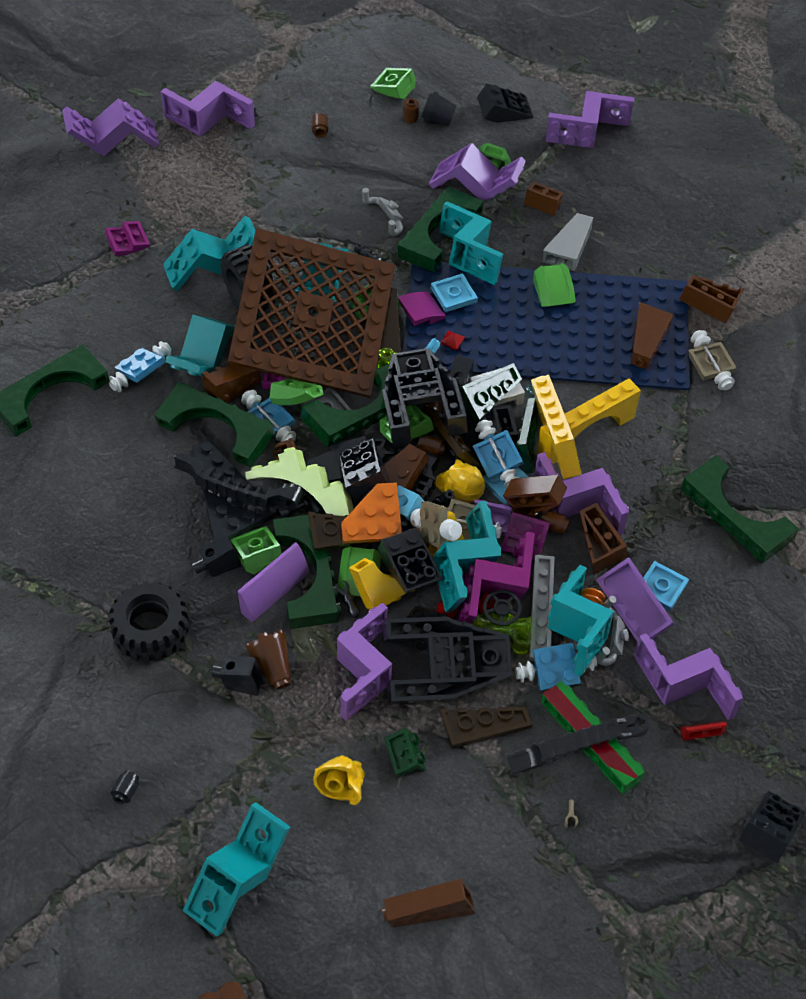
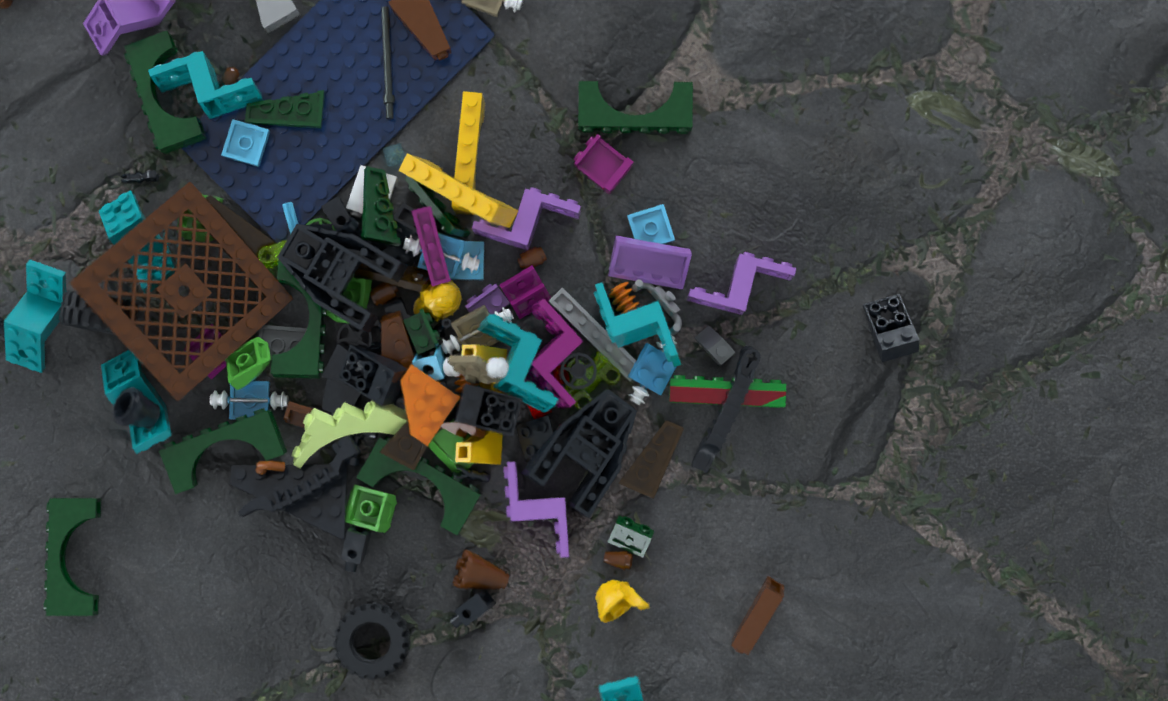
camera: 45 degrees left, 30 degrees up
dark azure plate [109,341,172,392] -> none
reddish brown wedge [202,364,261,404] -> none
medium lavender slope [238,542,309,622] -> none
light grey piece [362,188,403,237] -> none
magenta slope [398,292,446,326] -> none
red slope [441,331,465,351] -> none
reddish brown wedge [503,475,567,517] -> none
bright green slope [533,263,576,307] -> none
dark tan hand [564,800,578,828] -> none
reddish brown wedge [580,502,627,575] -> none
red slope [680,721,727,740] -> none
none -> black piece [113,387,160,429]
none -> dark green wing [245,90,325,129]
none -> dark orange arm [256,460,285,474]
none -> pearl dark grey bar [381,6,395,119]
none -> dark green bracket [403,309,441,356]
none -> magenta plate [412,206,450,286]
none -> slope [441,422,486,439]
none -> magenta panel [574,134,634,195]
none -> reddish brown cone [604,551,633,570]
none -> dark grey slope [694,325,735,367]

